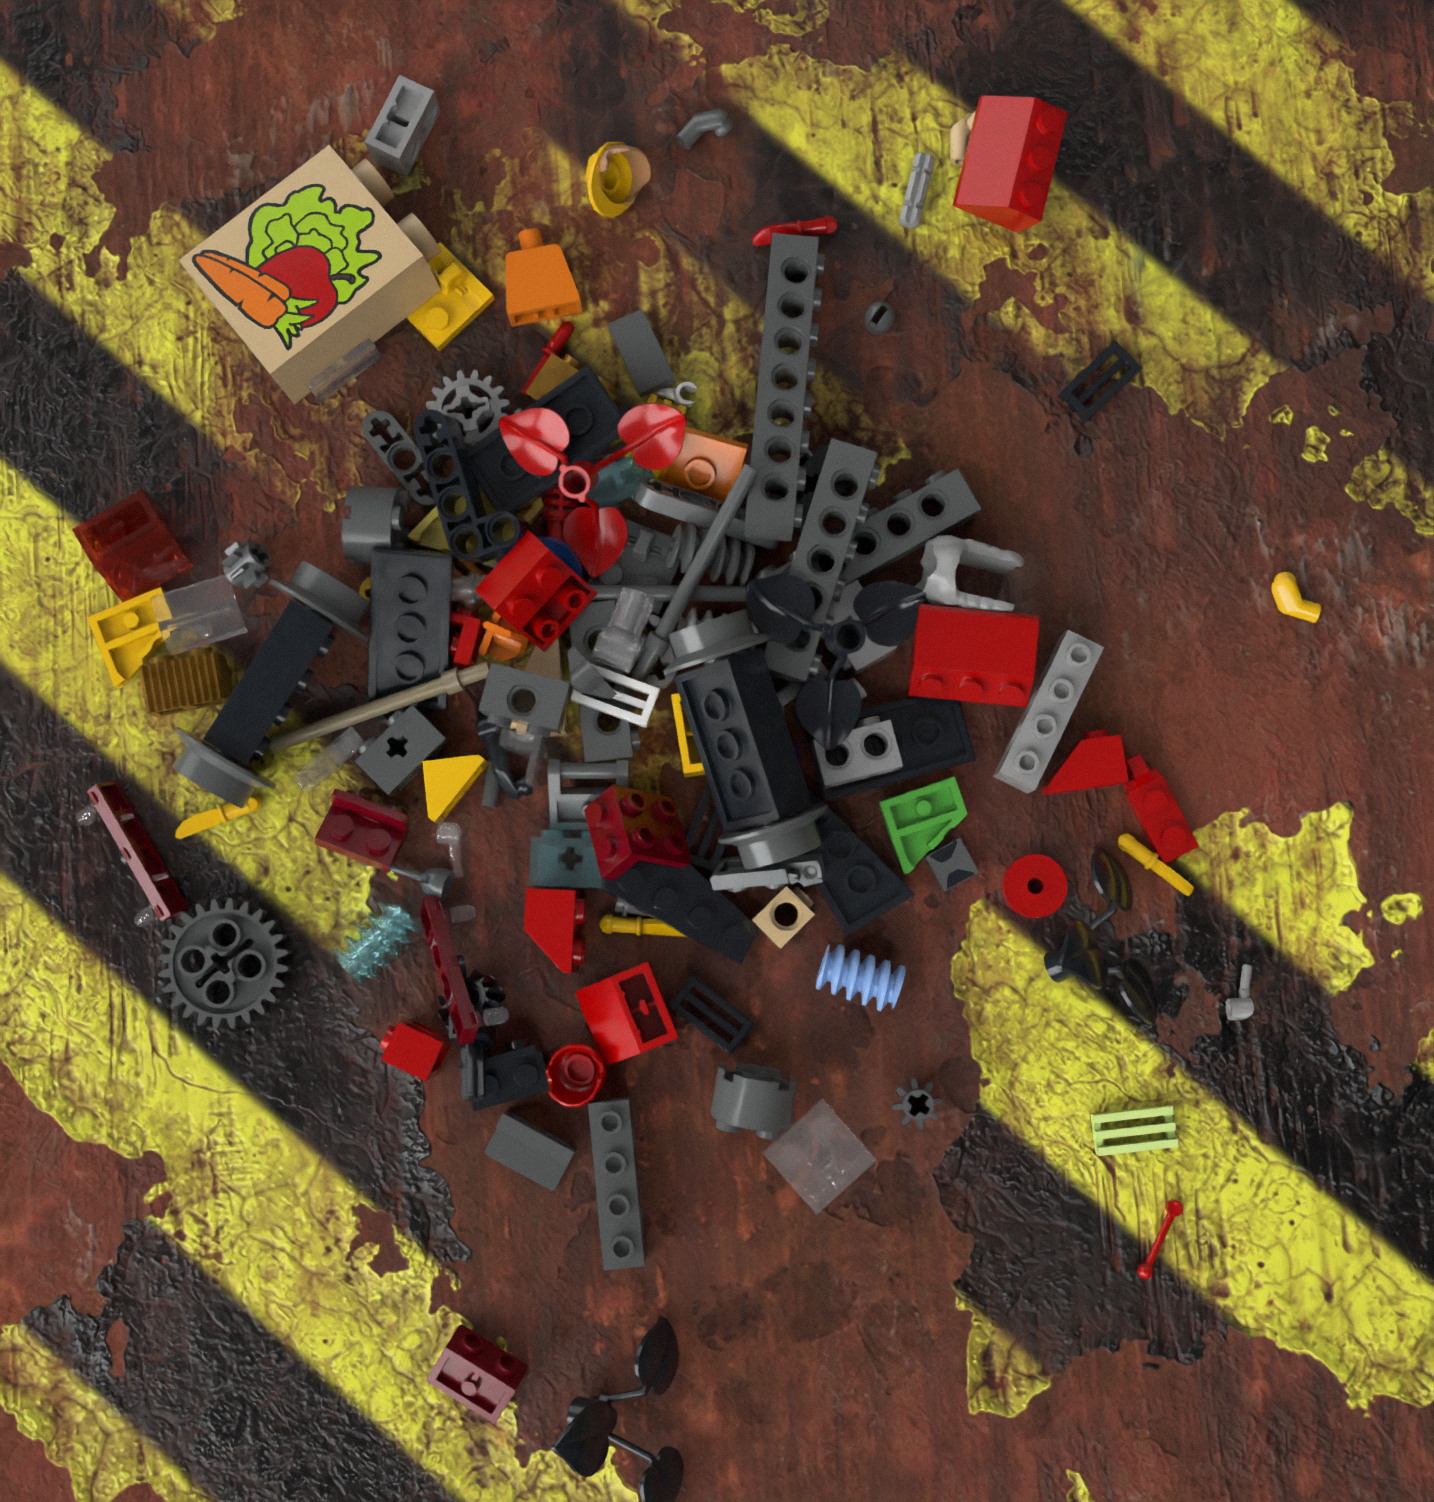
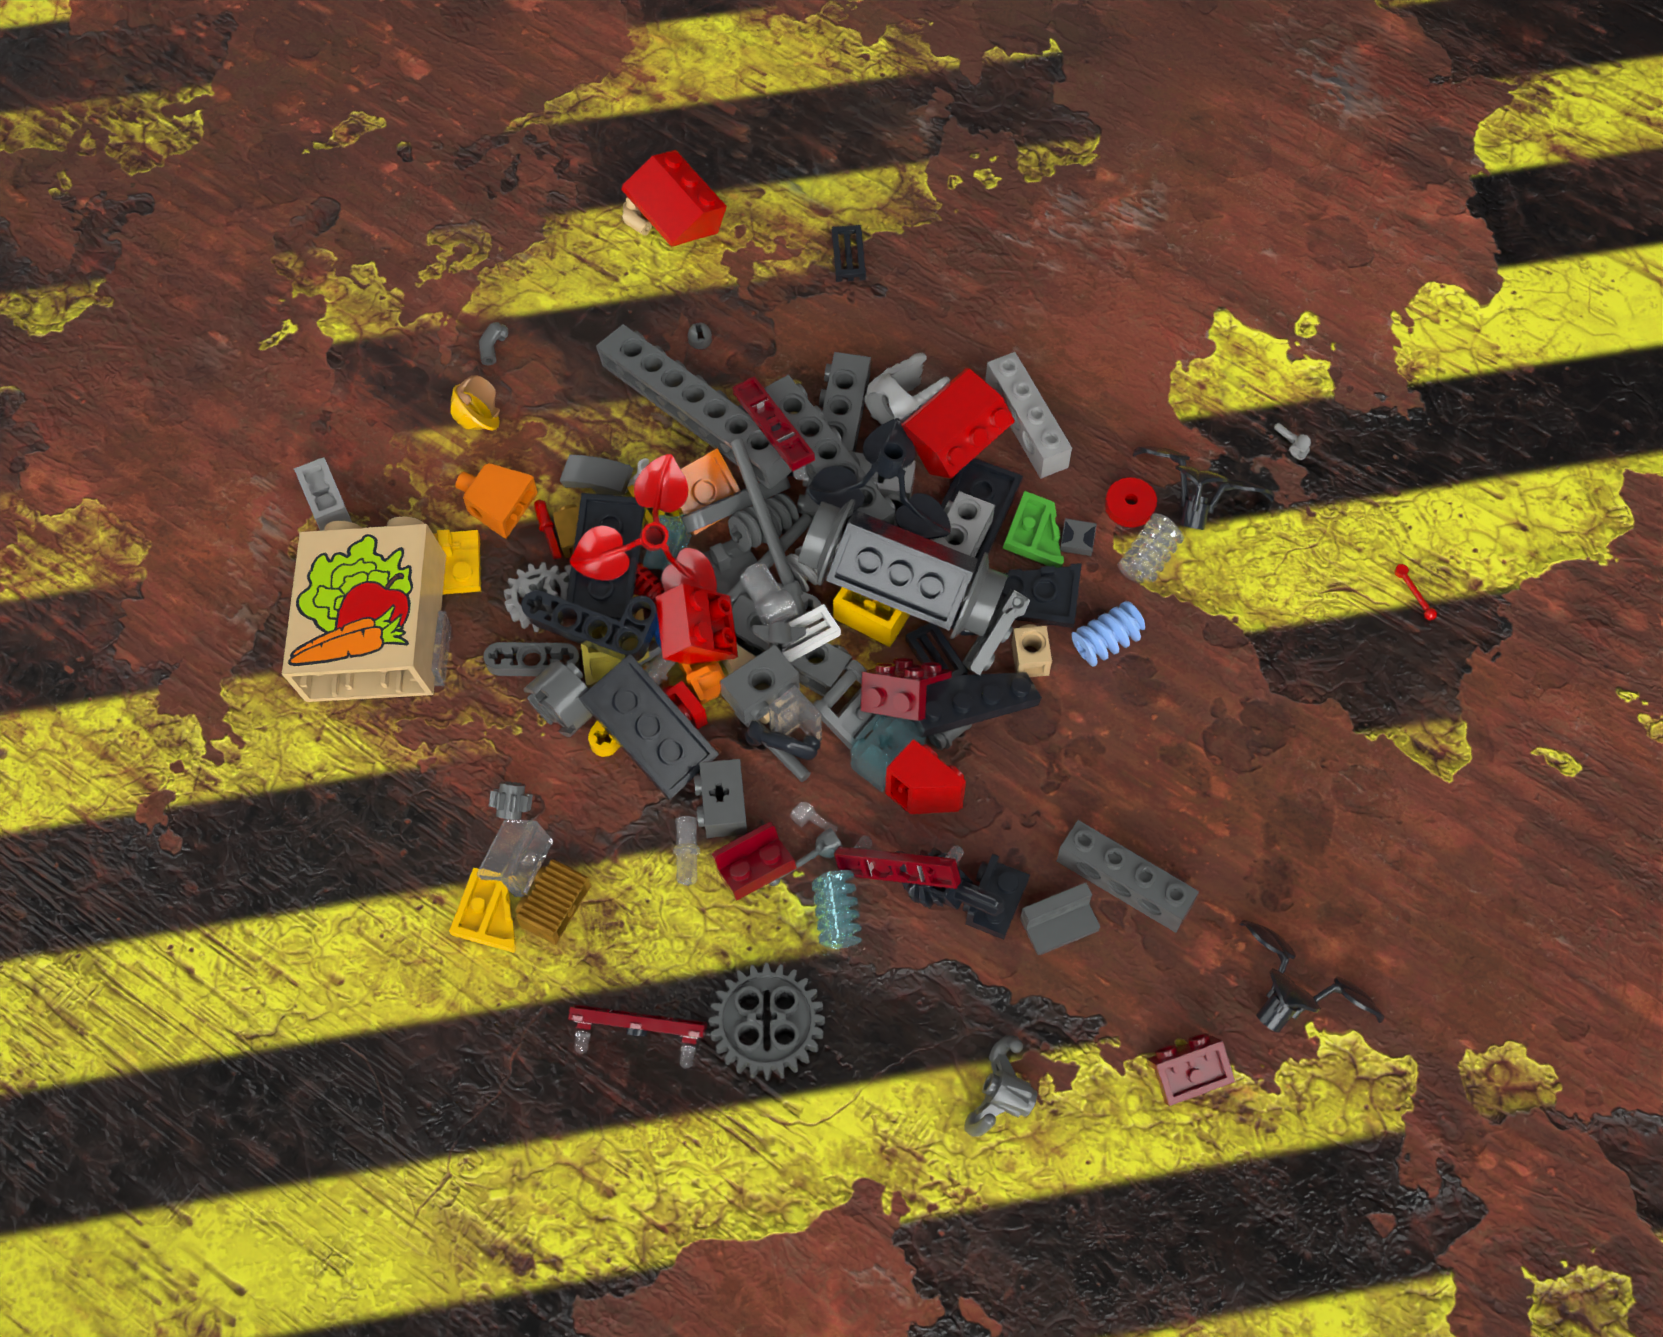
camera: 50 degrees left, 20 degrees down
clear red slope [72,489,194,603] -> none
brick [172,561,370,808] -> none
yellow piece [175,794,262,839] -> none
dark tan bar [269,661,490,752] -> none
red brick [380,1019,452,1081] -> none
yellow slope [422,754,488,824] -> none
red hair [545,1043,607,1107] -> none
red slope [575,961,679,1066] -> none
yellow piece [599,914,687,937] -> none
black tile [668,974,755,1055] -> none
dark grey brick [710,1062,798,1140] -> none
red piece [751,216,838,246] -> none
clear hinge [763,1098,876,1215] -> none
dark grey gear [891,1077,943,1130] -> none
light grey axle [899,152,935,229] -> none
red slope [1041,729,1129,796] -> none
yellowish green tile [1090,1105,1178,1156] -> none
yellow piece [1118,833,1194,896] -> none
red hinge [1123,754,1199,864] -> none
yellow arm [1271,572,1321,623] -> none
none -> dark red piece [732,376,815,480]
none -> dark grey piece [964,1035,1038,1137]
none -> clear piece [1118,513,1184,583]

